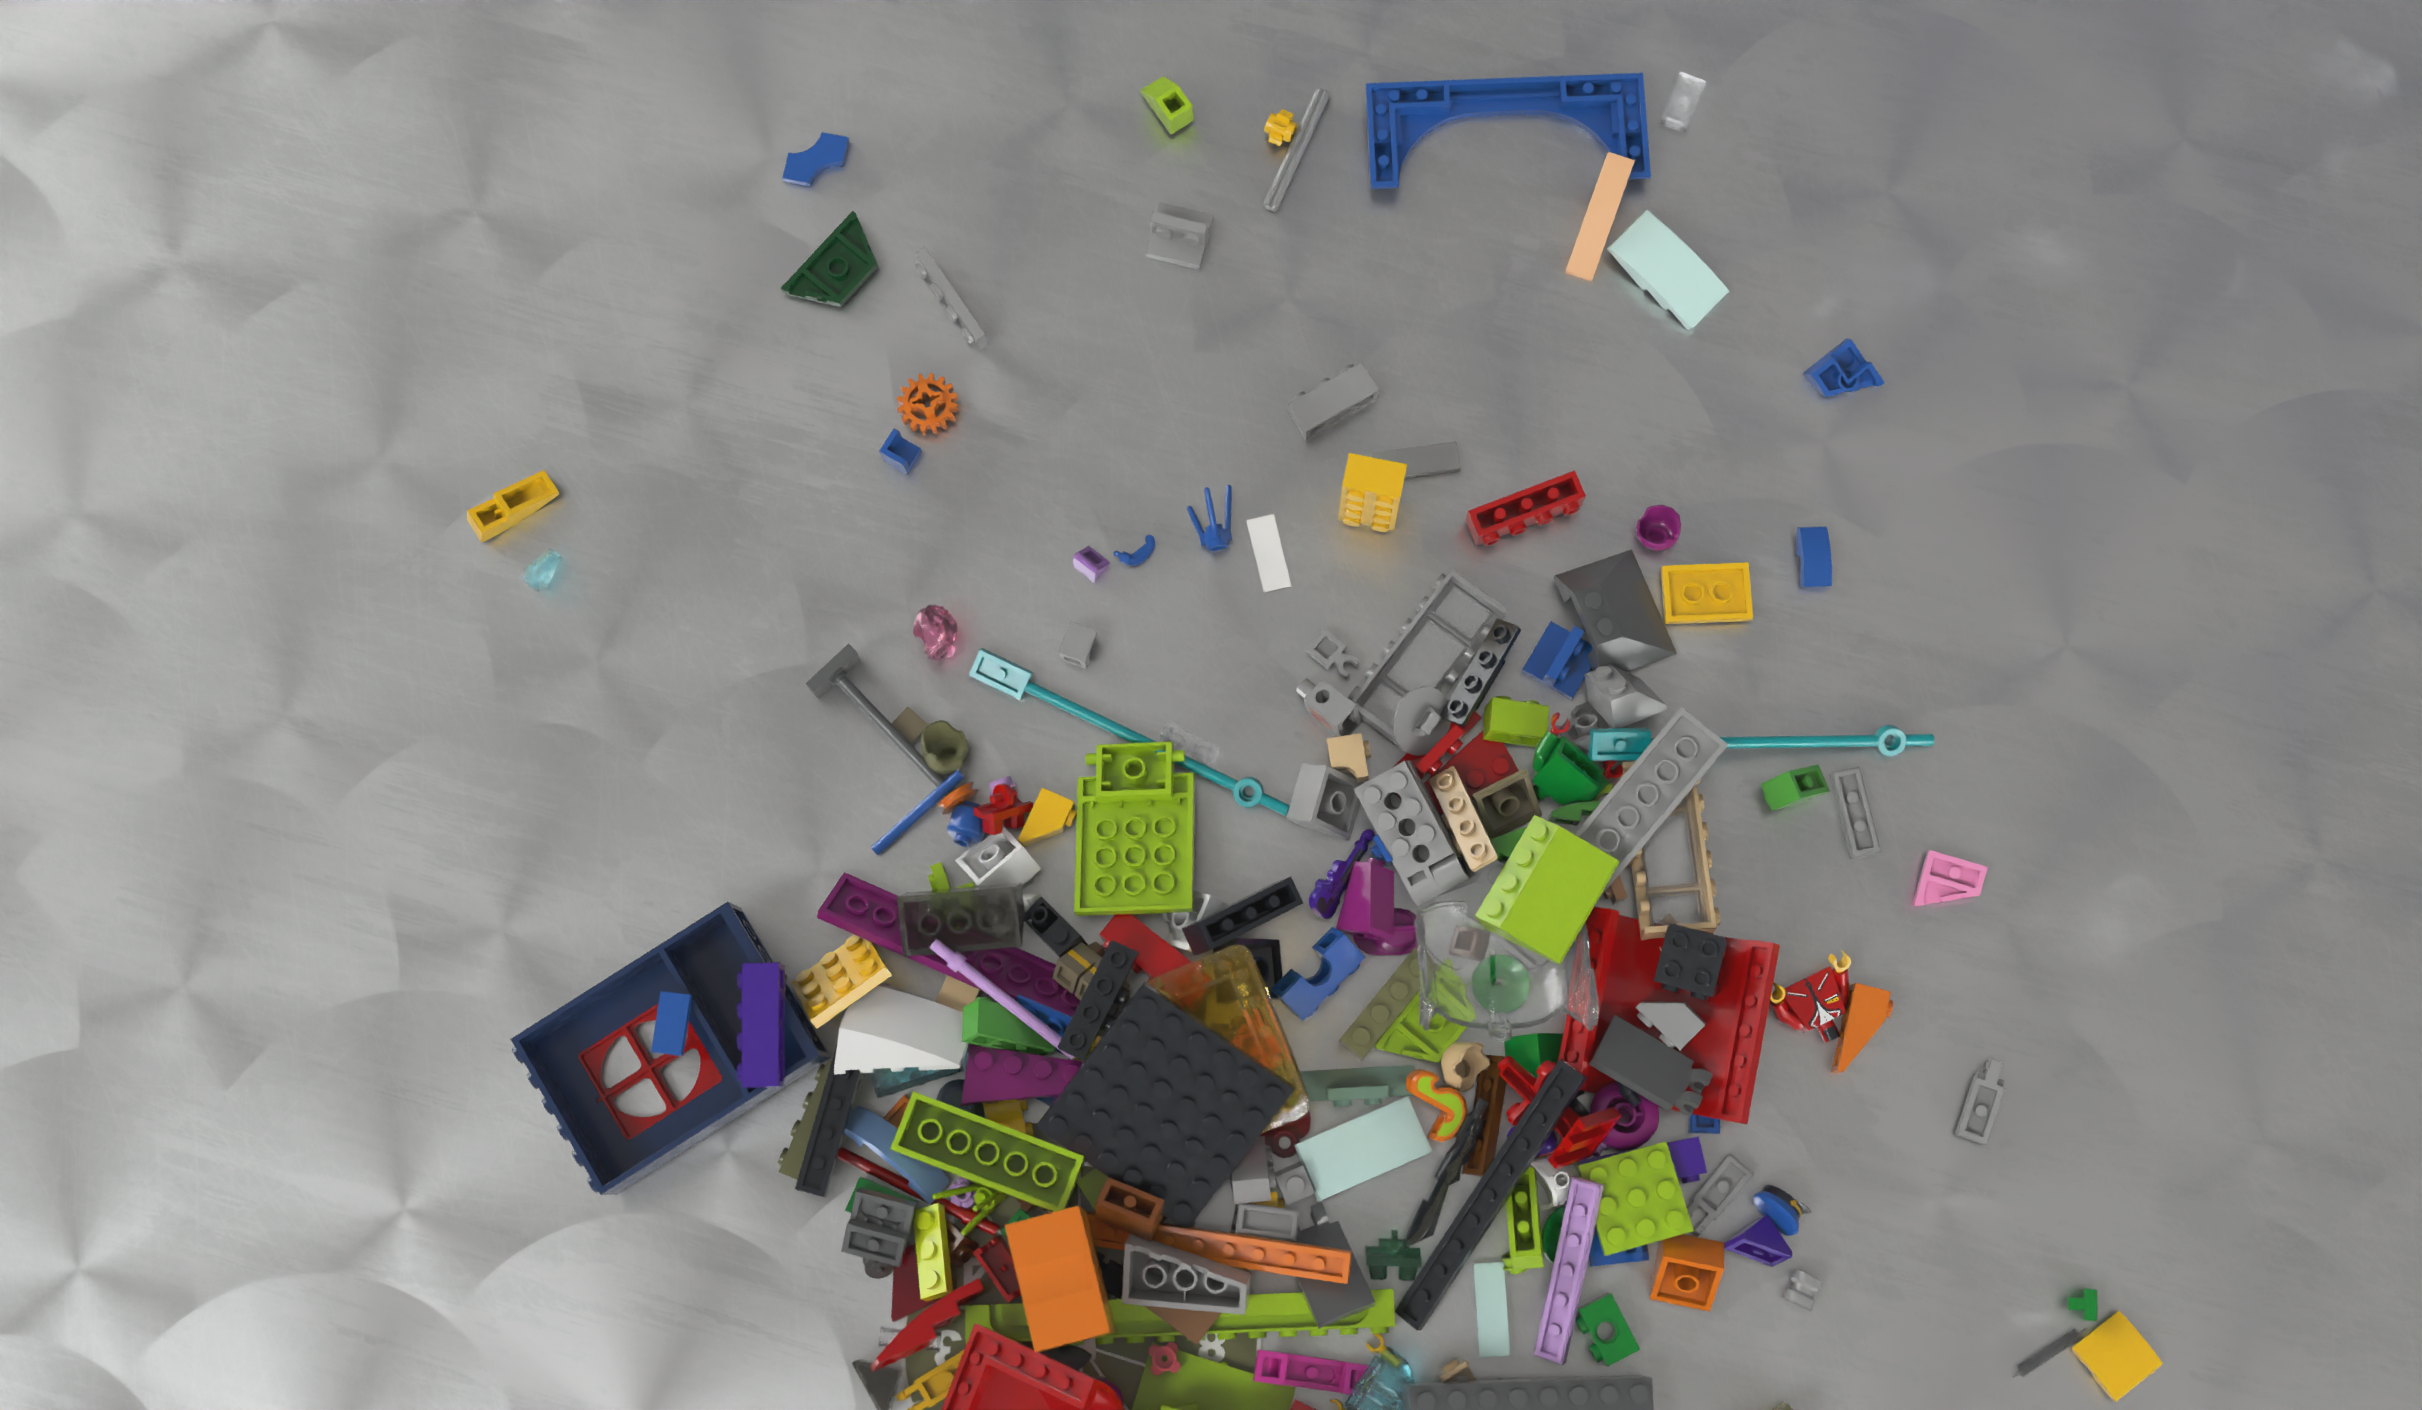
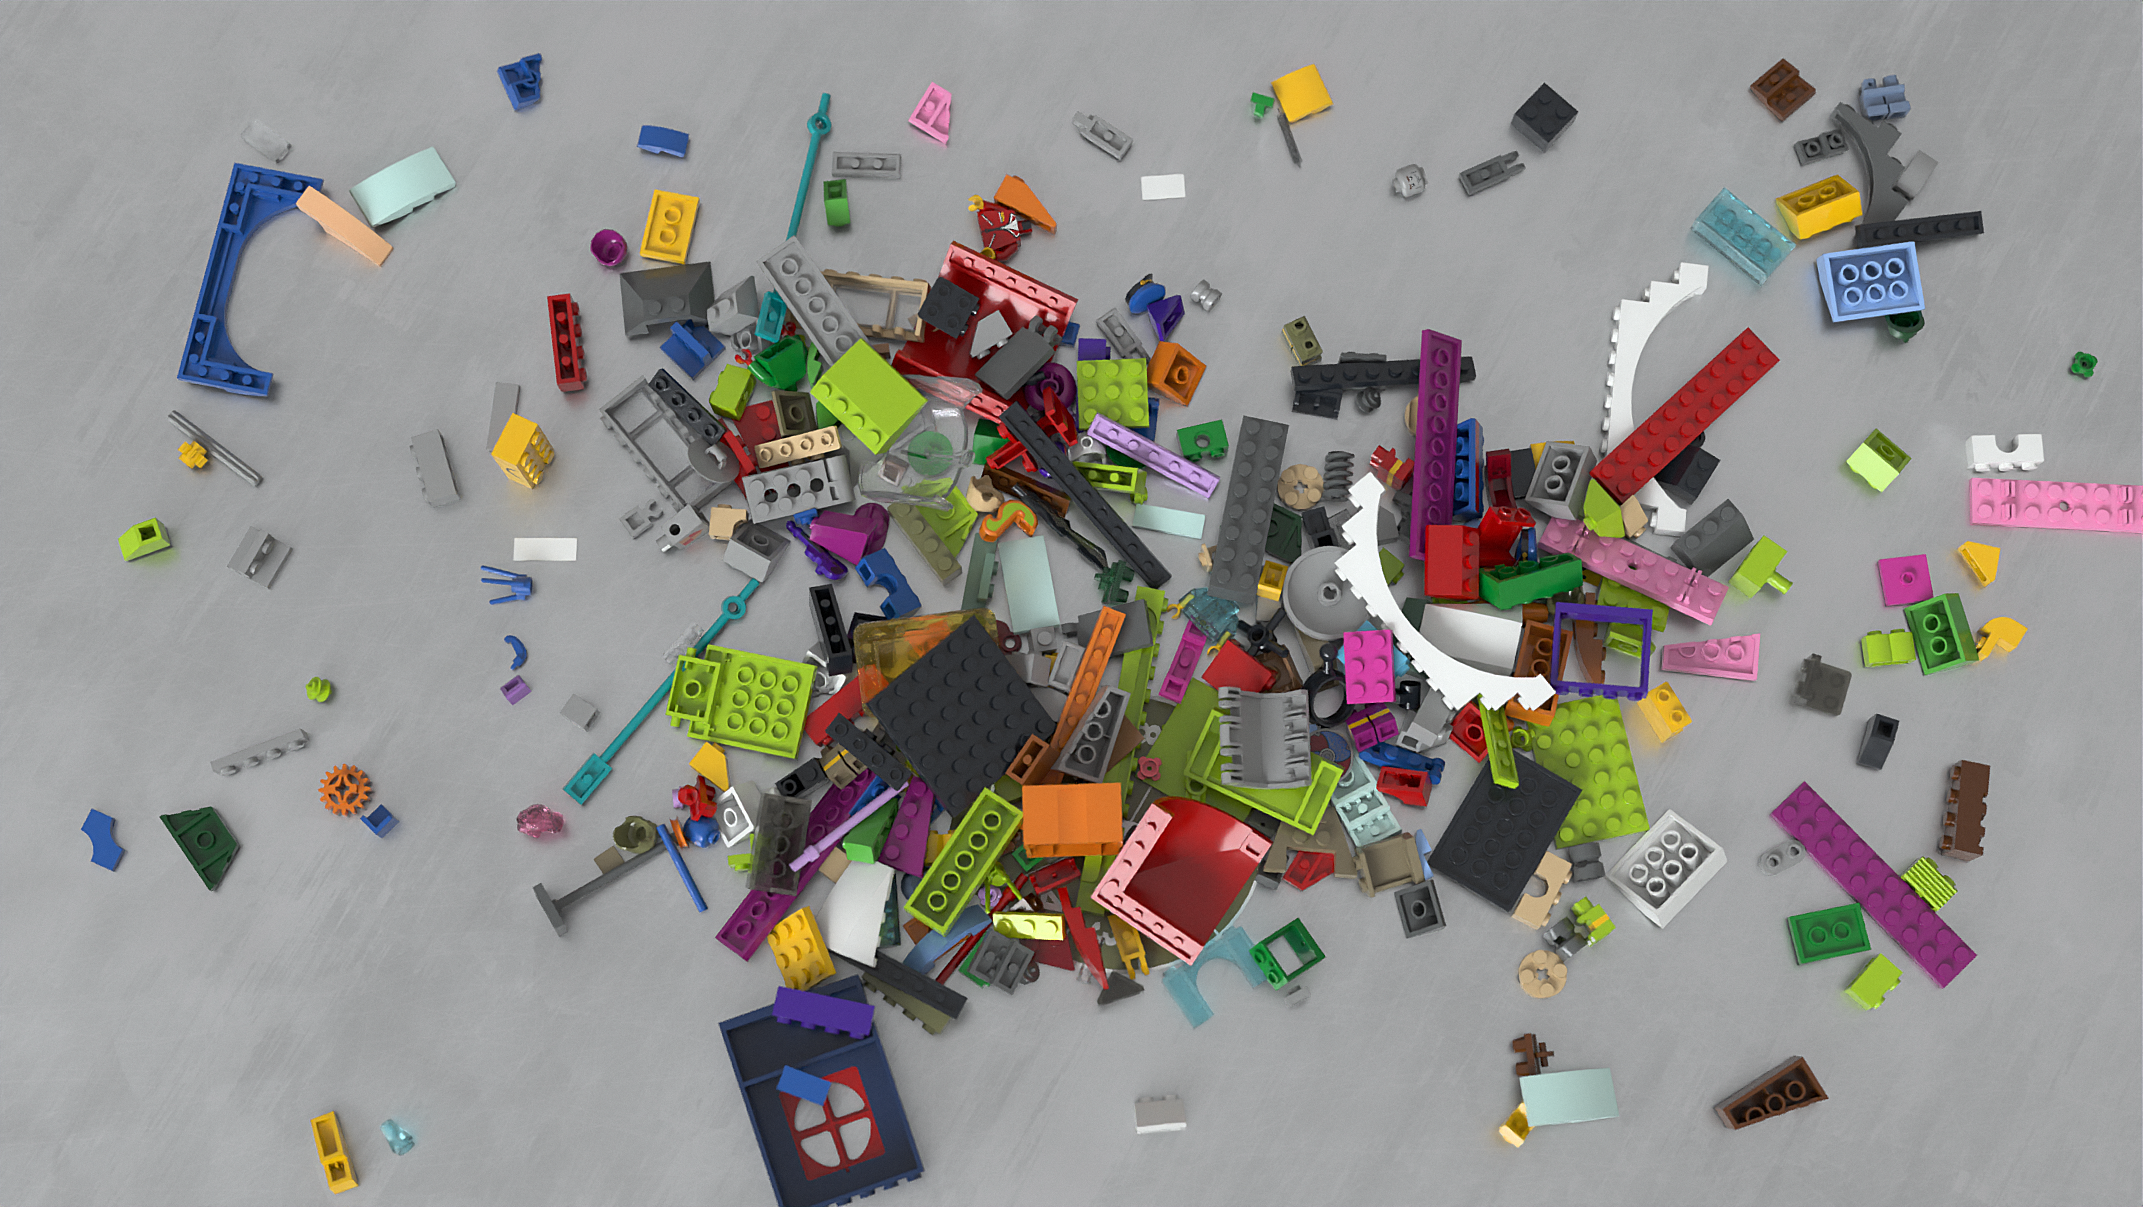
camera: 80 degrees left, 0 degrees up
none -> lime wheel [305,677,332,702]
none -> white sticker [1141,174,1186,200]

